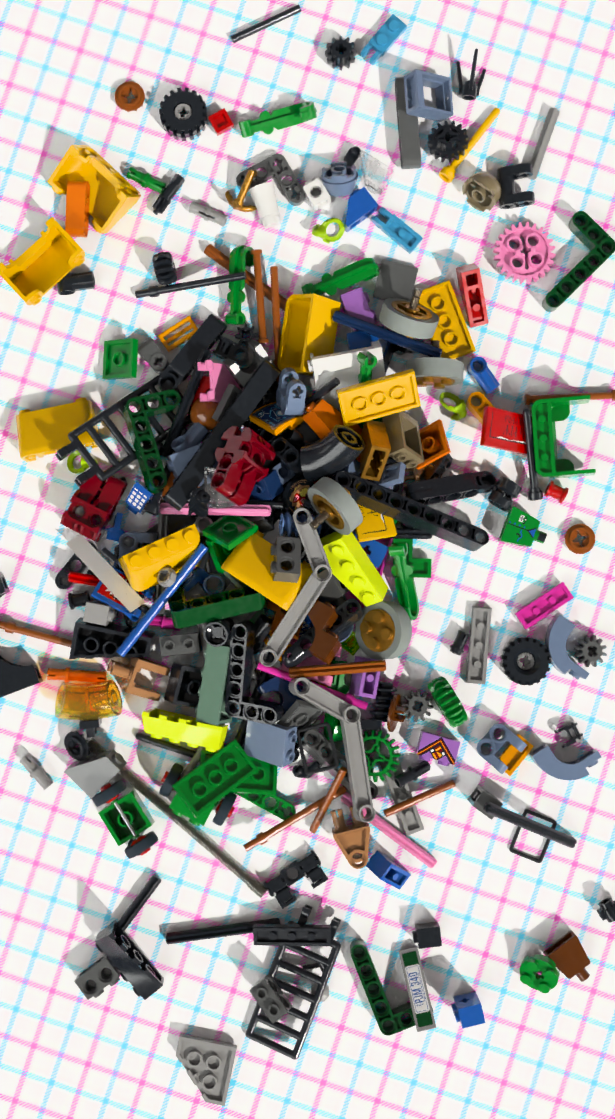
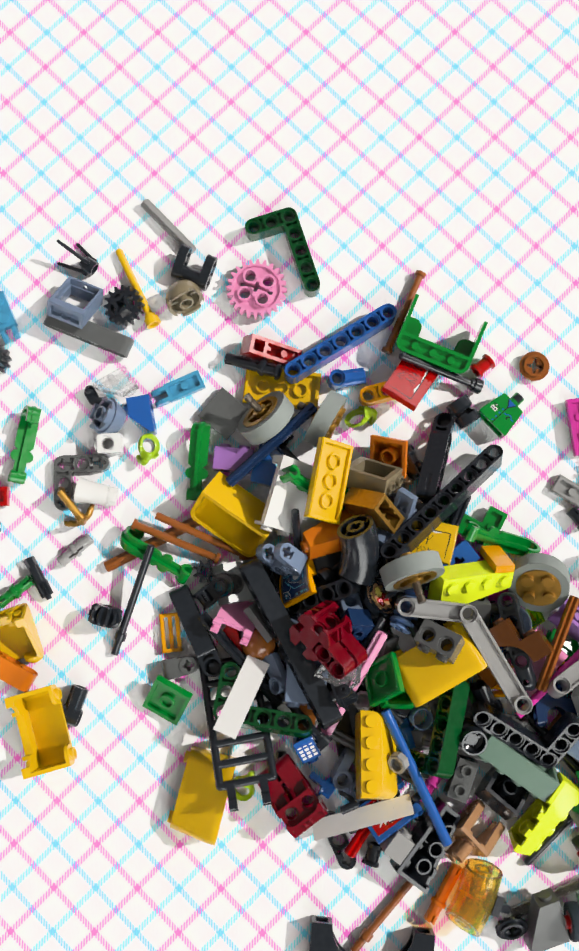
camera: 50 degrees left, 5 degrees down
none -> white sticker [213,655,270,739]
none -> black pin [224,352,282,381]
none -> blue beam [284,303,397,384]
none -> light orange tile [480,545,515,573]

